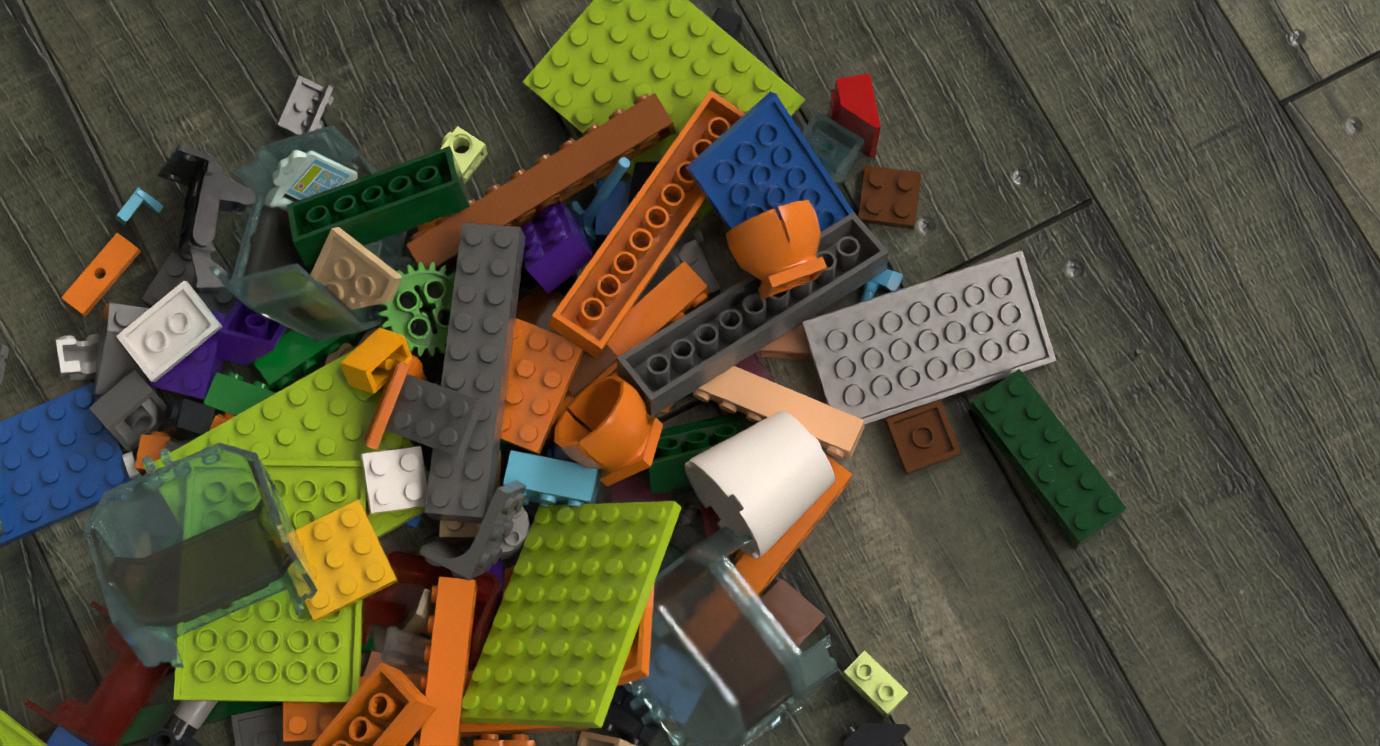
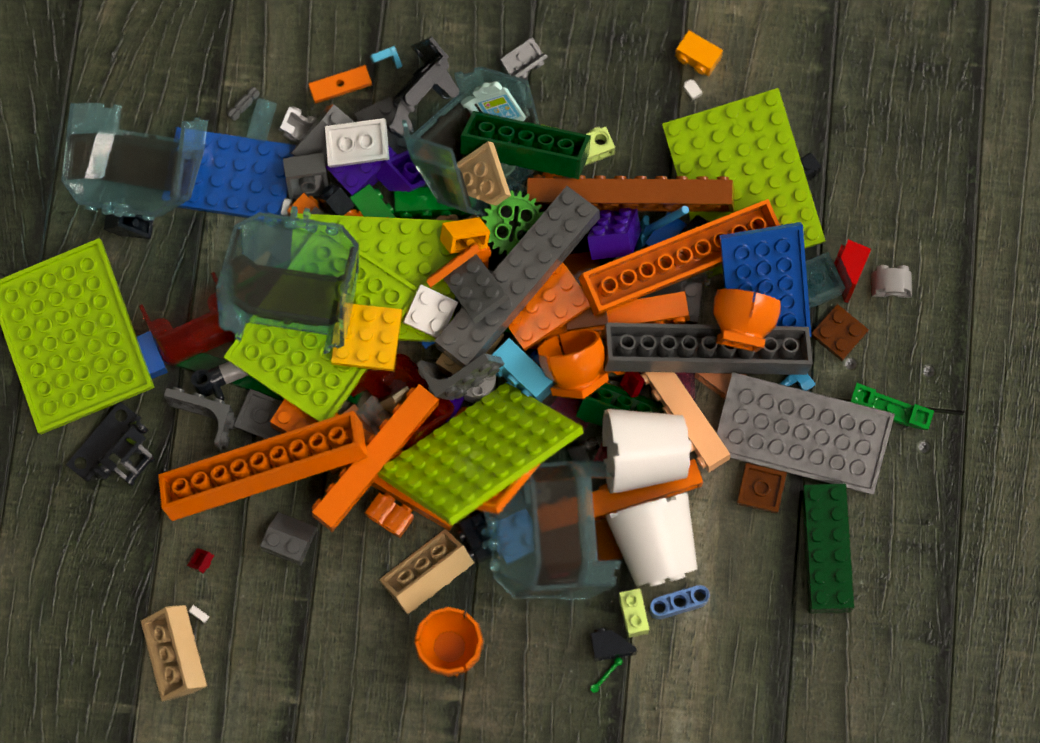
camera: 30 degrees right, 0 degrees up
none -> clear light blue slope [247,98,277,142]
none -> white cone [605,493,697,587]
none -> dark red plate [620,372,645,397]
none -> medium blue beam [649,585,710,620]
none -> white piece [684,80,703,101]
none -> green slope [850,383,934,431]
none -> light grey cylinder [871,265,912,298]

